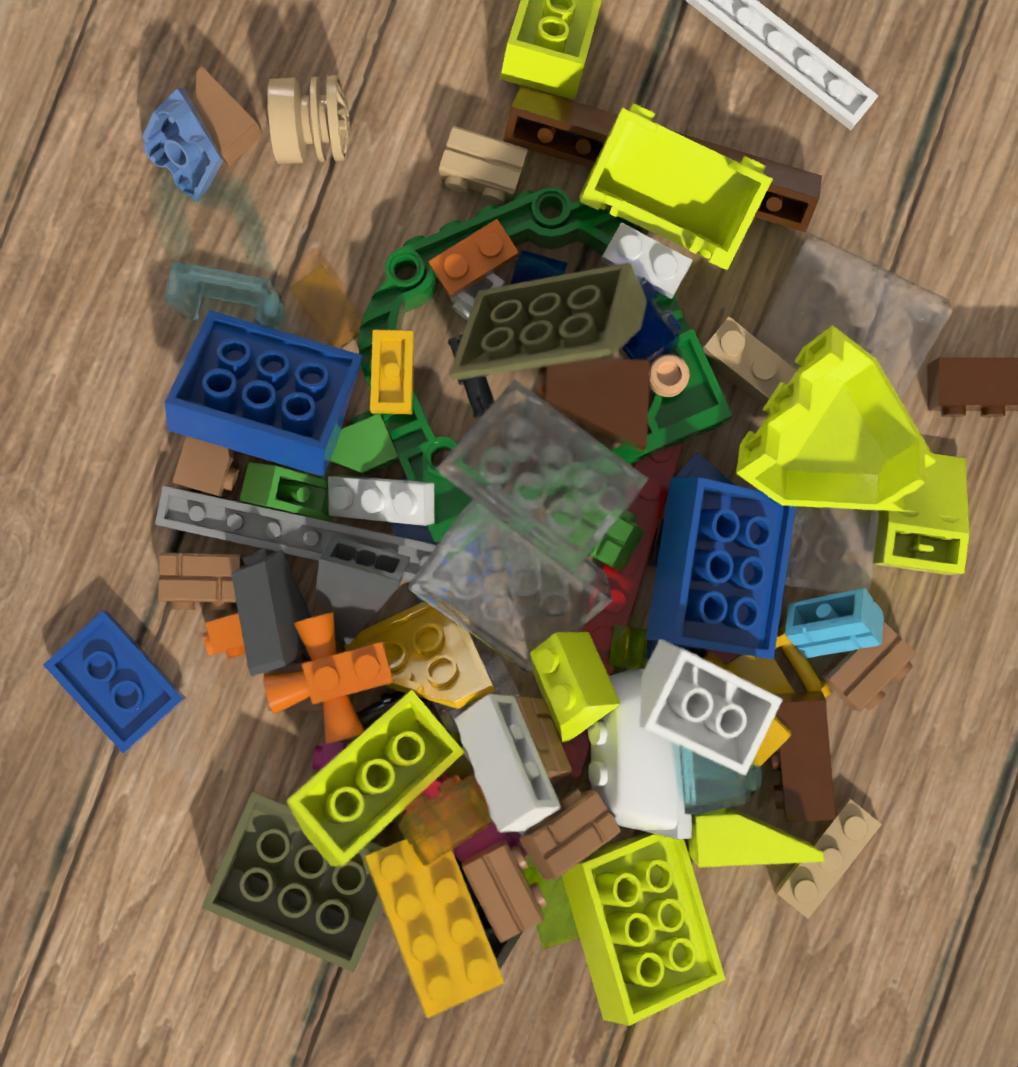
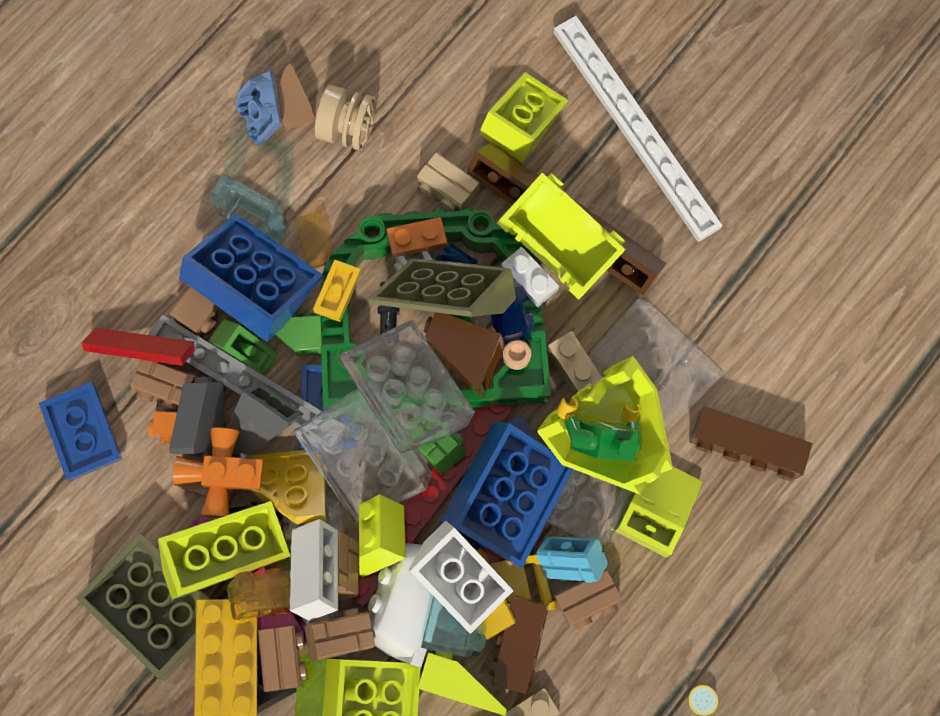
camera: 20 degrees right, 10 degrees down
white plate [328,475,434,526] -> none
clear neon green tile [608,625,648,669] -> none
none -> red tile [81,328,195,366]
none -> green torso [556,398,642,461]

